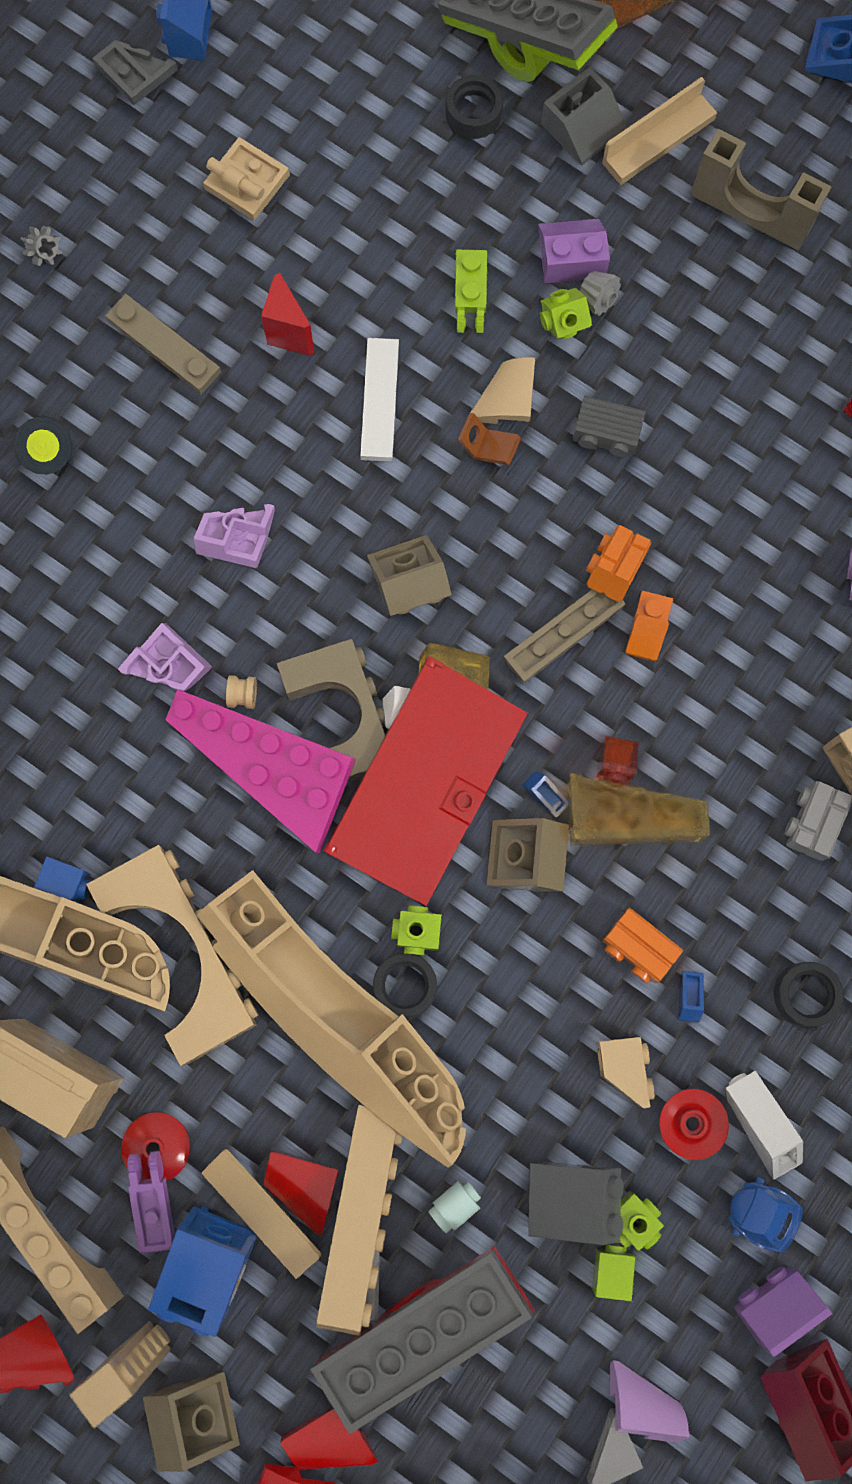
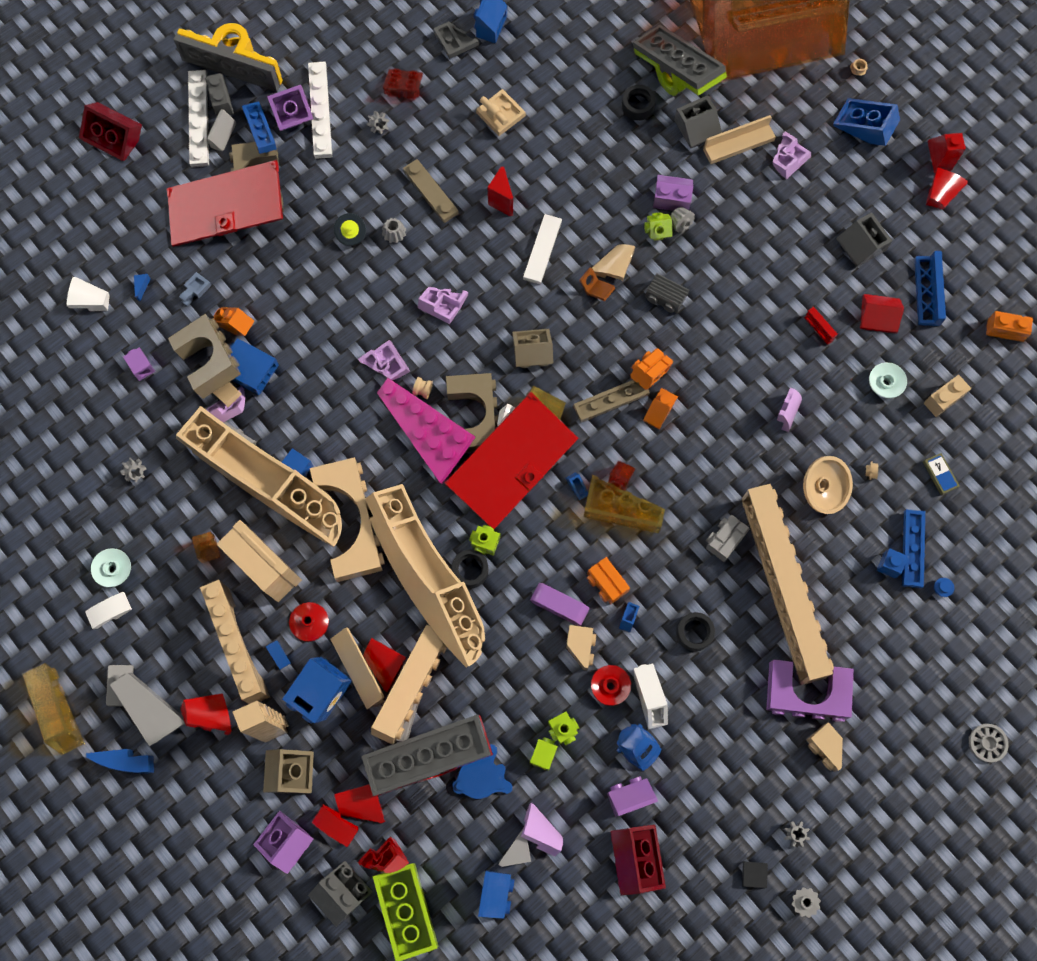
camera: 15 degrees right, 5 degrees down
medium lavender hinge [127,1151,175,1254] -> none
light aqua brick [428,1181,481,1233] -> none
lime hinge [455,250,487,333] -> none
dark tan slope [487,818,569,892] -> none
dark grey brick [528,1162,624,1245] -> none
dark tan arch [690,129,832,251] -> none
none -> blue piece [266,640,291,670]
none -> light grey piece [382,218,406,243]
none -> clear red hinge [383,69,423,99]
none -> blue tile [453,744,513,799]
none -> medium lavender beam [530,583,590,626]
none -> lavender slope [773,132,811,179]

